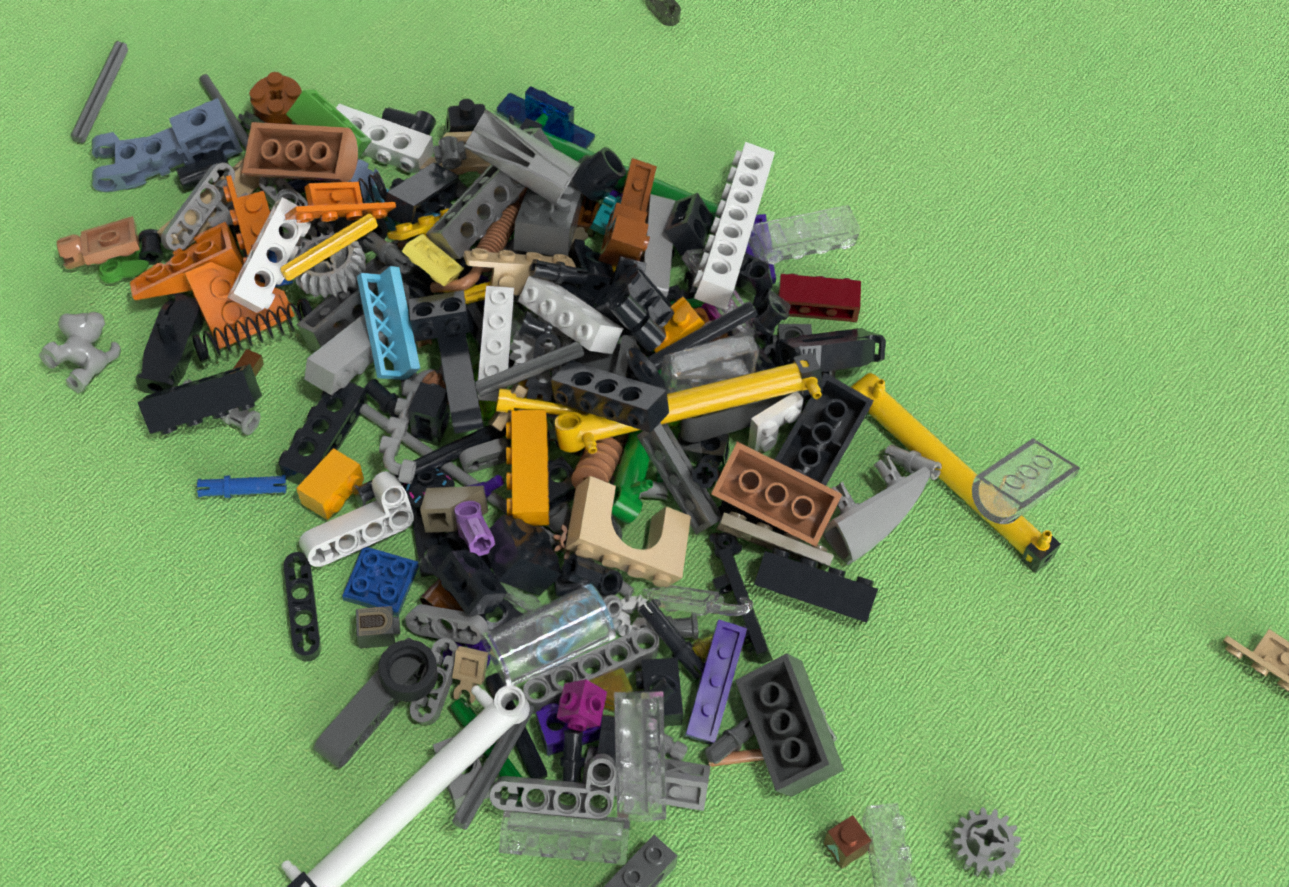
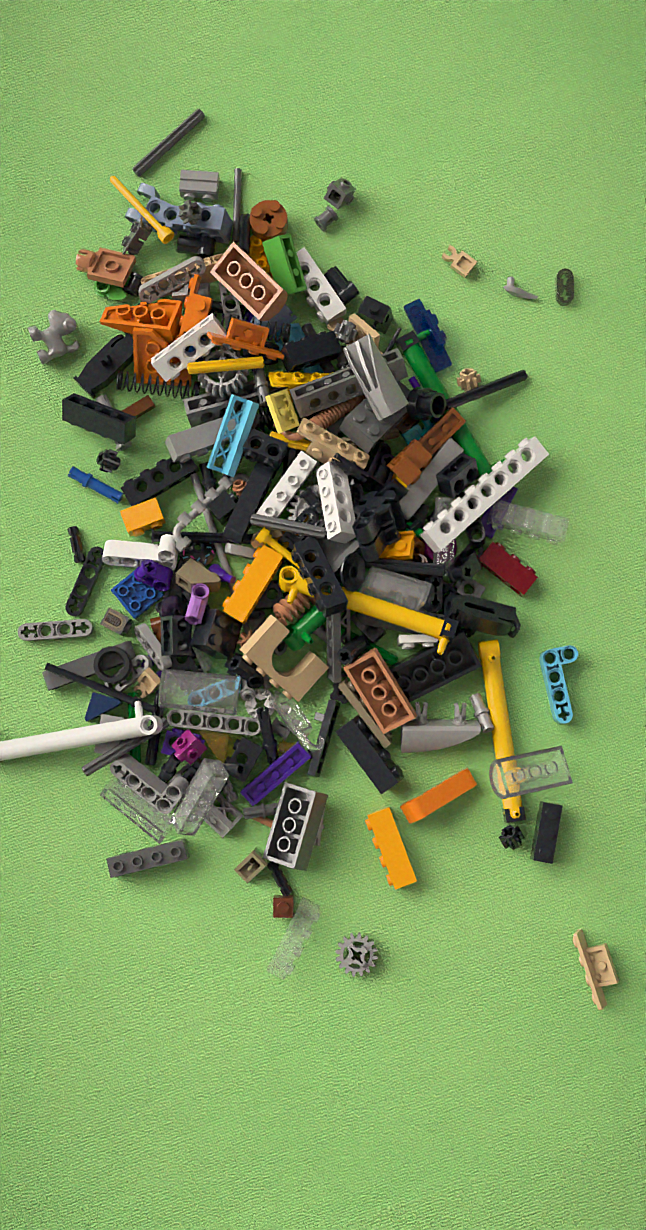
camera: 40 degrees right, 25 degrees up
none -> light grey beam [18,619,94,641]
none -> black bar [44,662,156,713]
none -> black axle [67,526,85,563]
none -> dark blue slope [85,692,123,722]
none -> black gear [96,449,120,473]
none -> yellow piece [110,176,175,244]
none -> dark grey hinge [121,216,152,256]
none -> dark purple piece [134,559,173,591]
none -> dark grey gear [178,200,202,225]
none -> light grey brick [179,170,220,202]
none -> dark tan slope [234,848,269,884]
none -> black axle [267,861,292,896]
none -> dark grey bush [314,206,339,231]
none -> flat silver brick [324,178,356,209]
none -> light orange brick [365,806,417,890]
none -> orange beam [400,767,477,823]
none -> tan plate [442,245,477,278]
none -> black axle [445,370,528,410]
none -> tan gear [456,368,481,391]
none -> black gear [499,825,525,850]
none -> light grey bar [503,277,538,299]
none -> black brick [530,801,563,864]
none -> medium azure beam [539,645,578,724]

